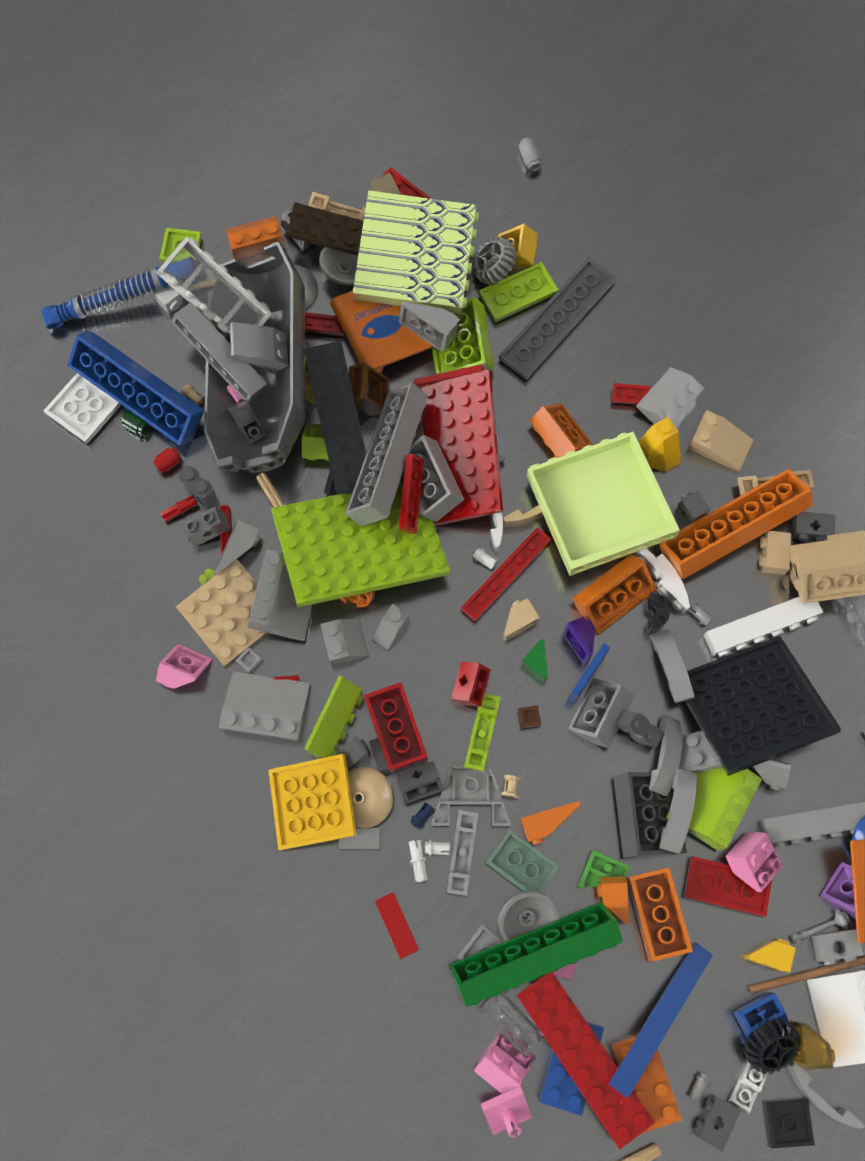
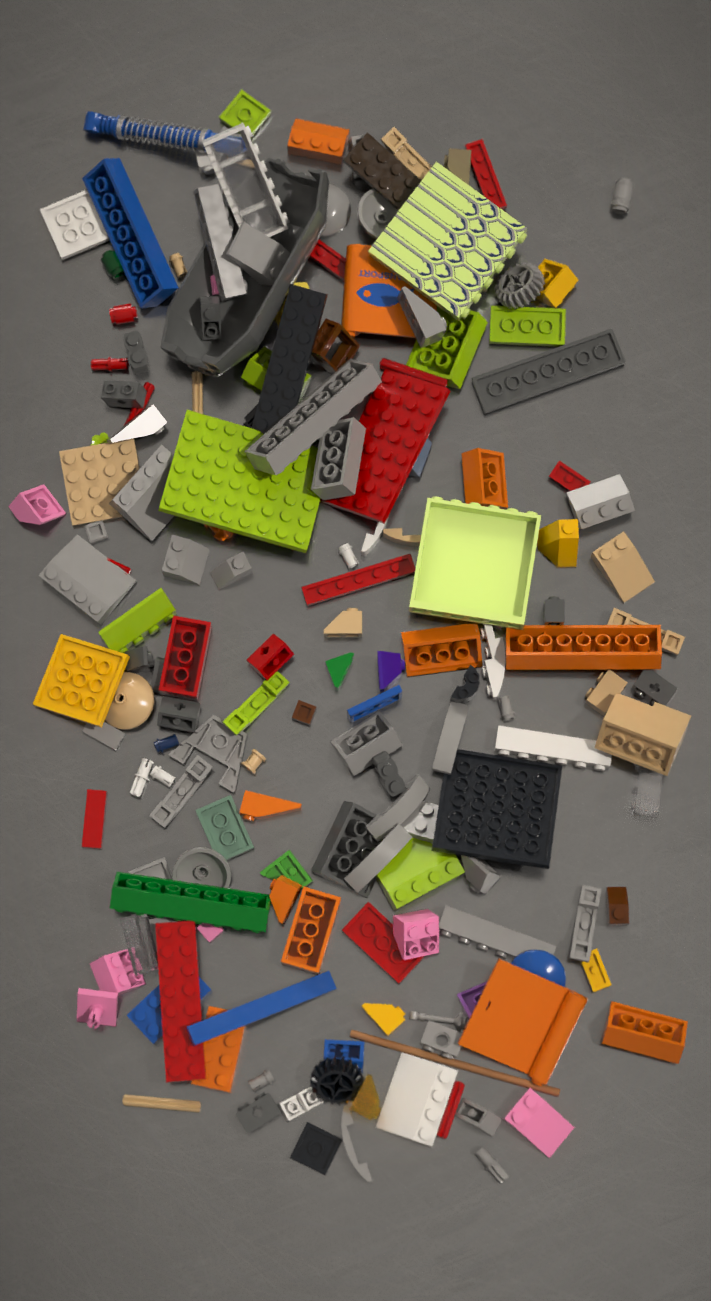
camera: 30 degrees right, 5 degrees up
red plate [399,454,424,534] -> none

